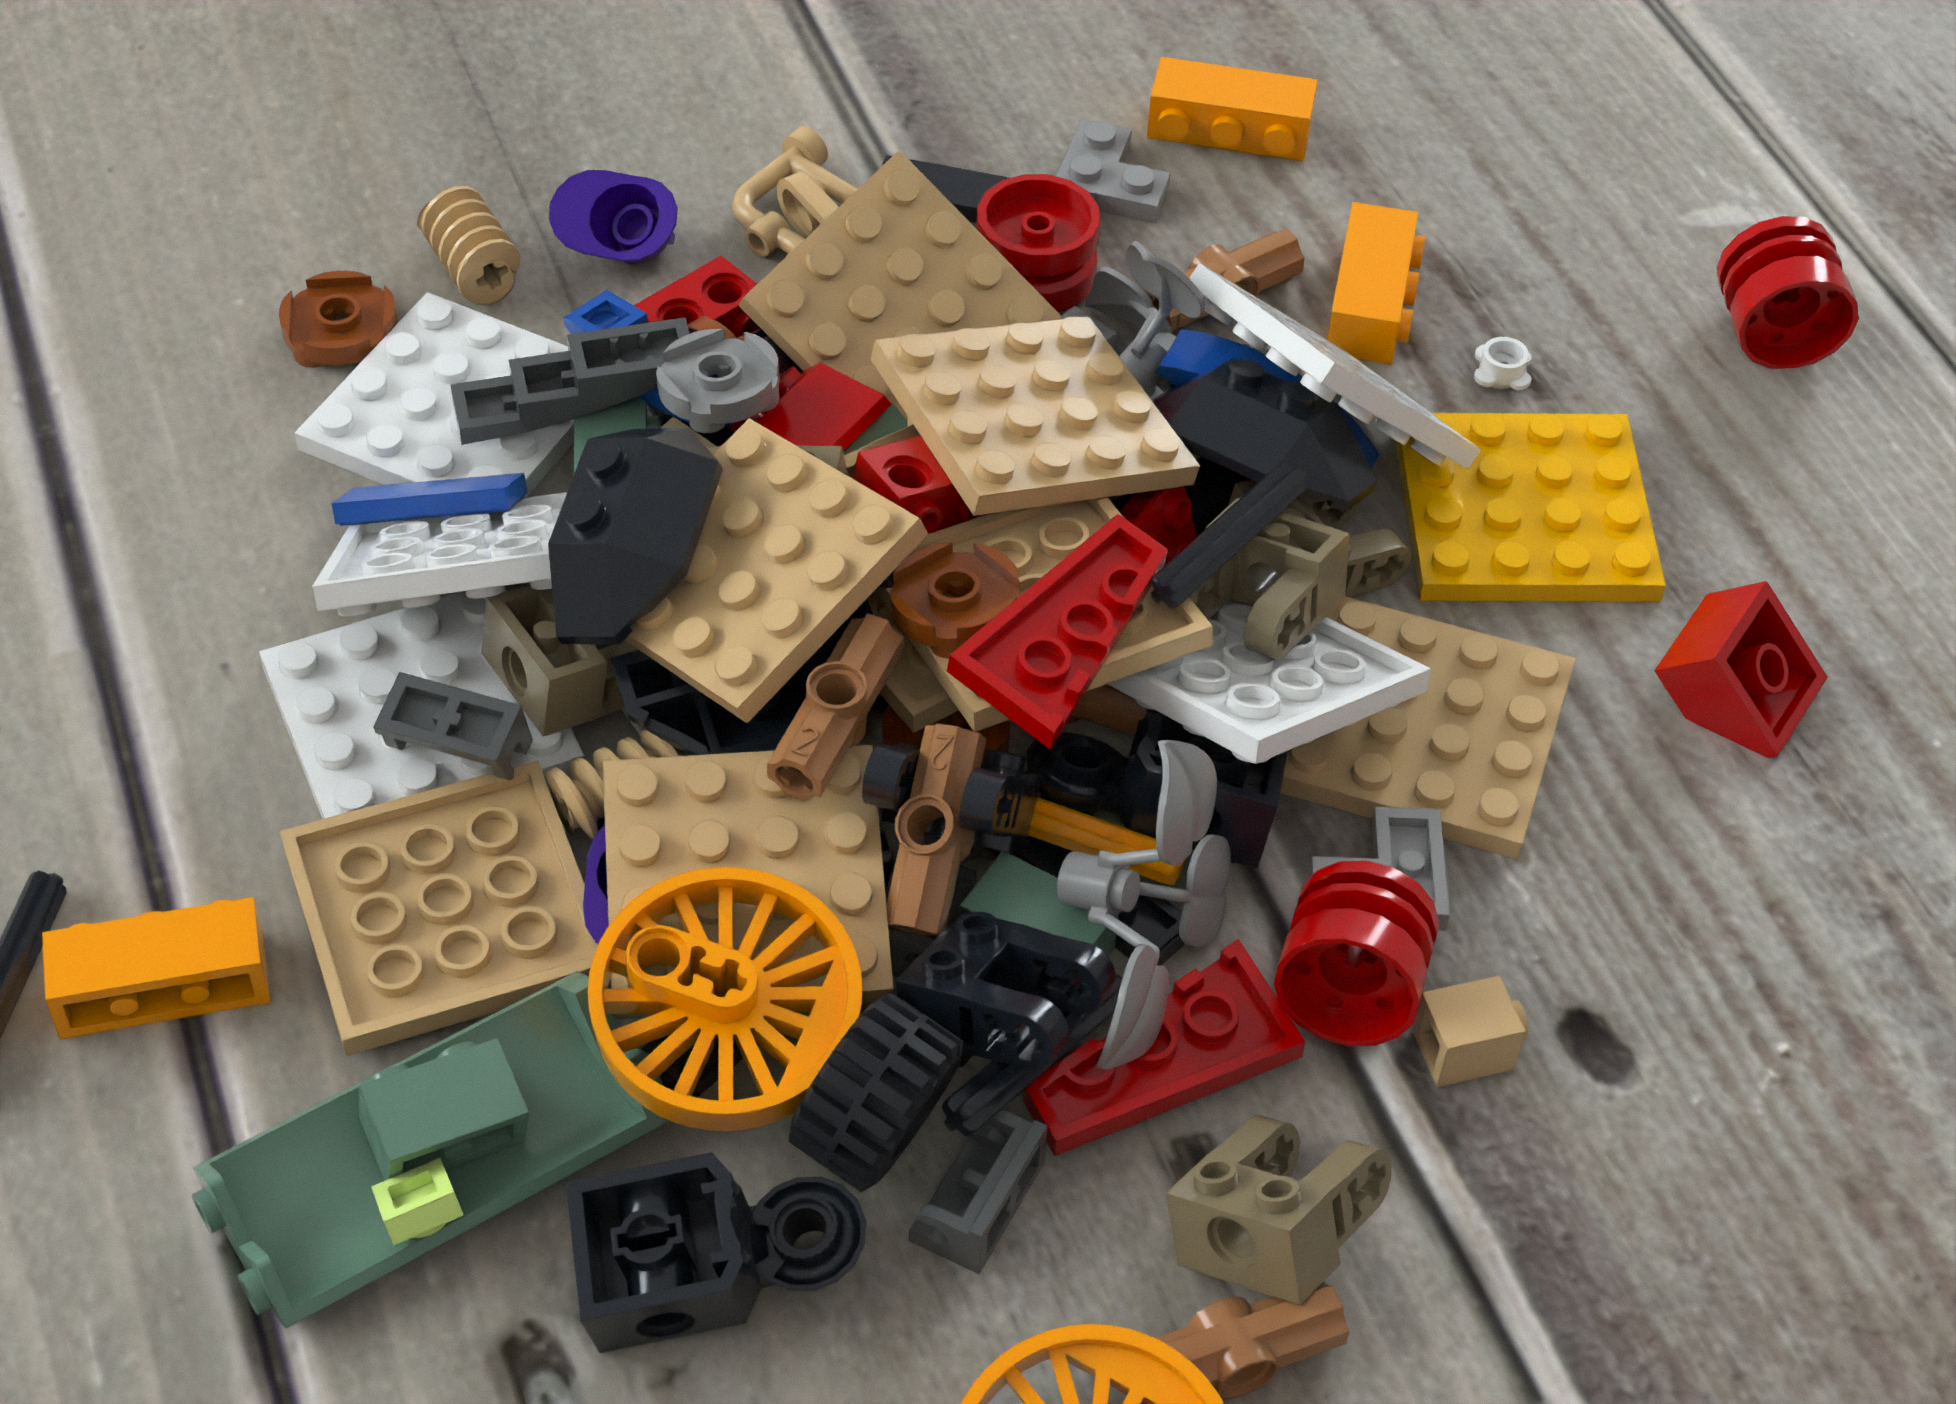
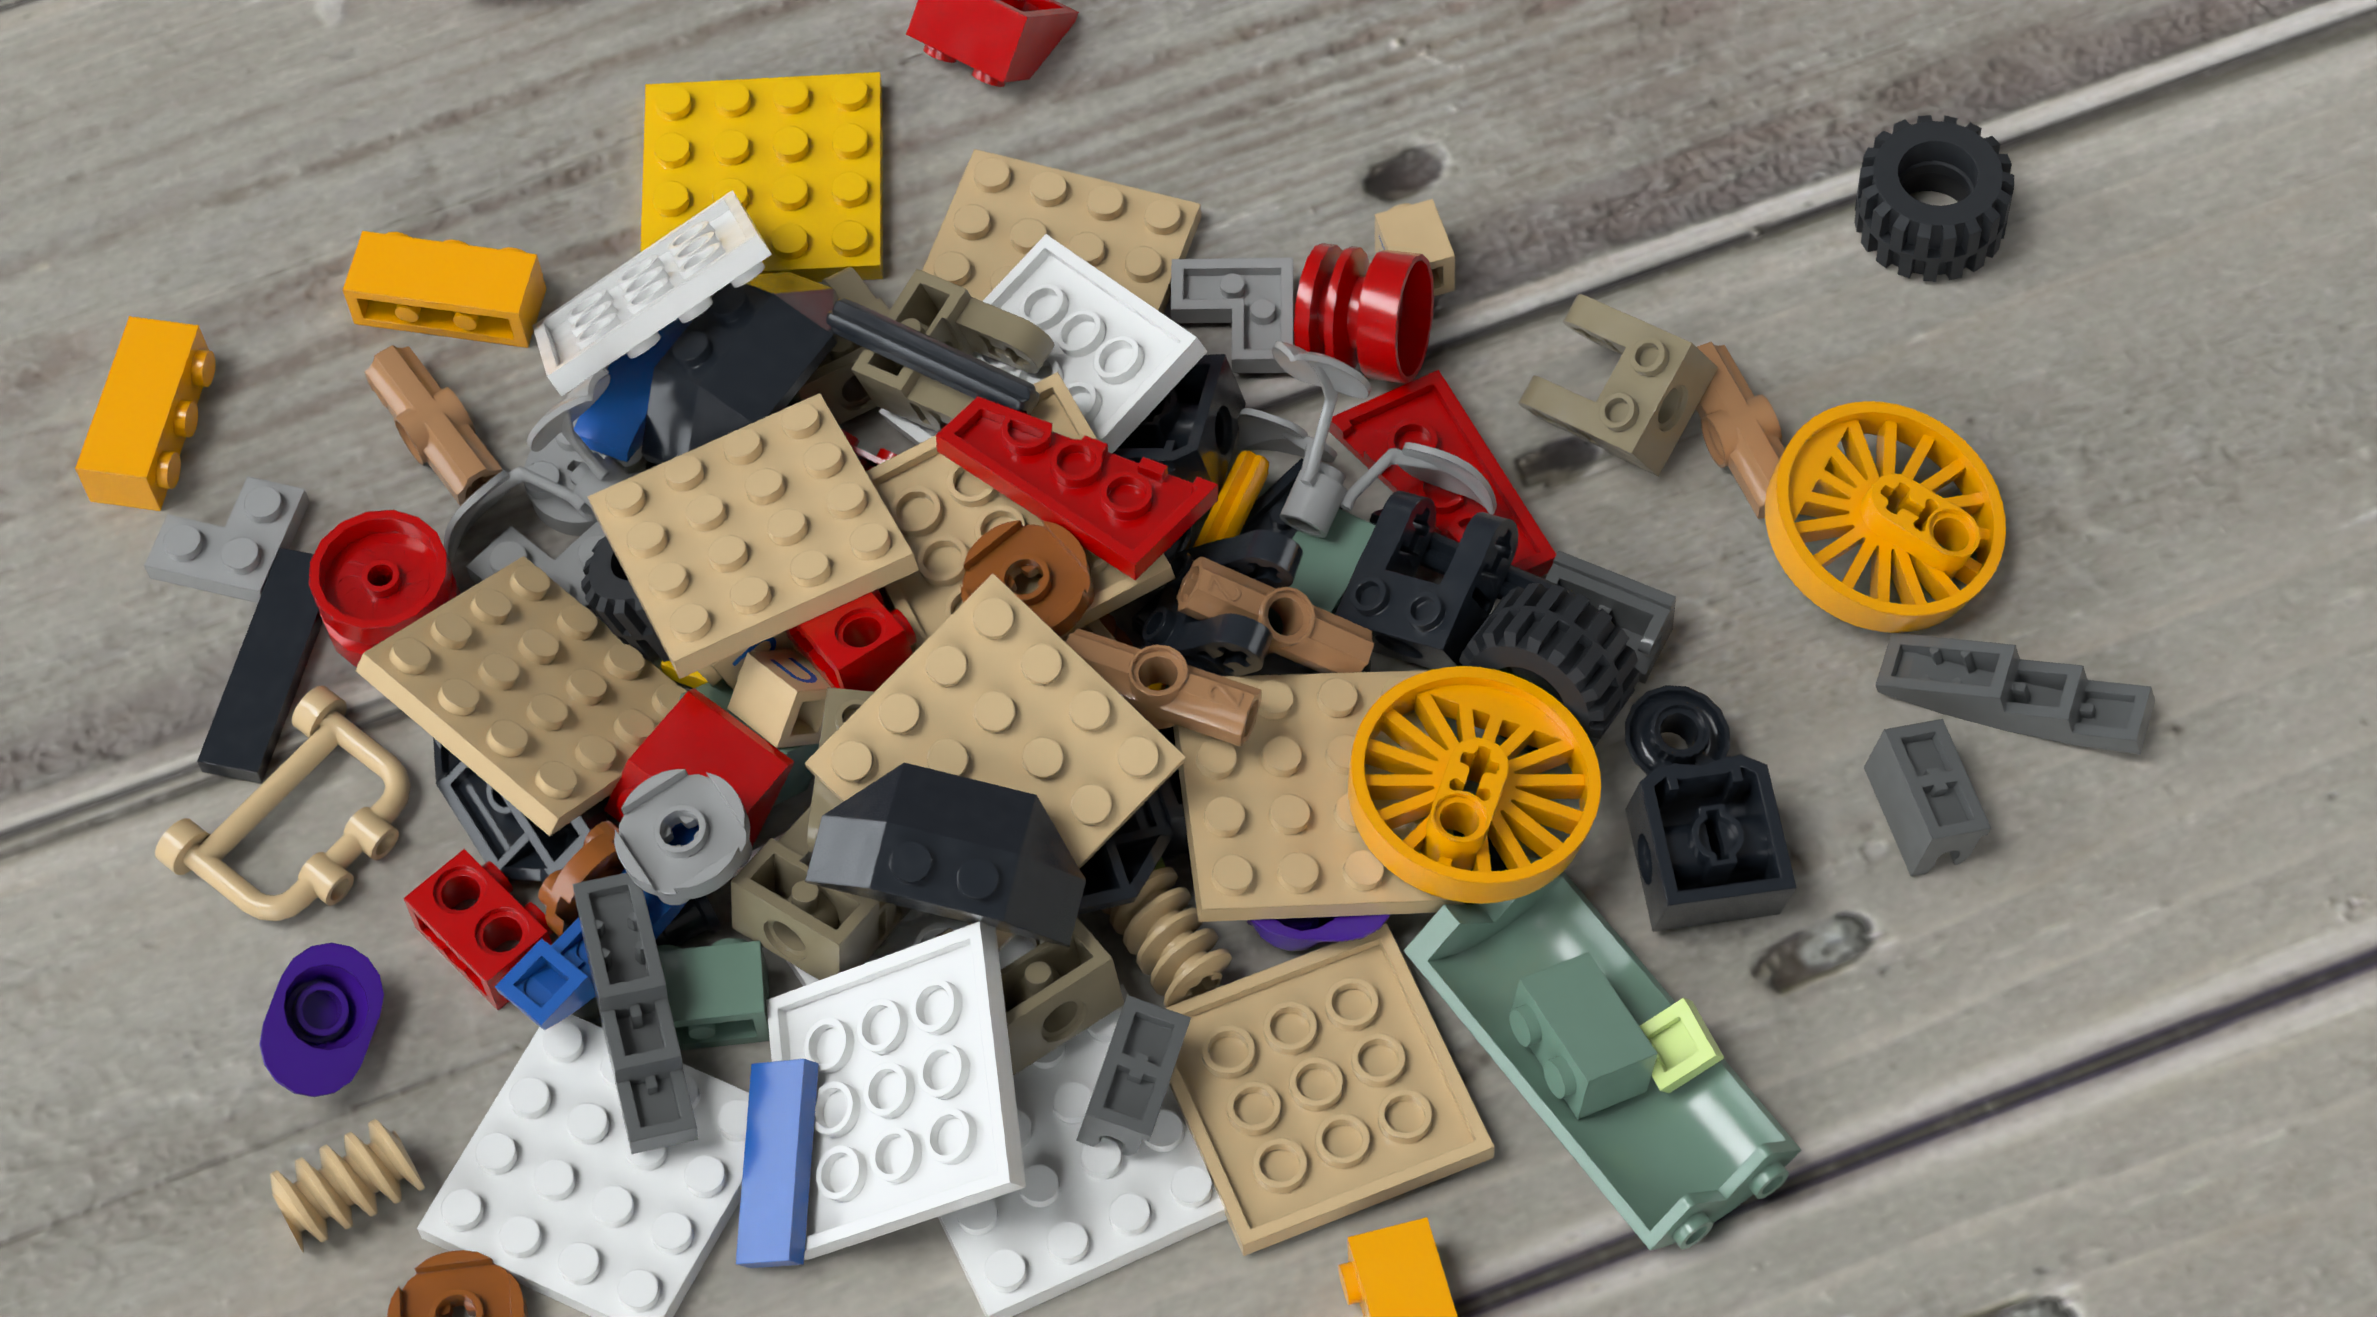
camera: 85 degrees left, 10 degrees up
tan plate [777,171,838,238] -> none
white plate [1474,337,1532,390] -> none

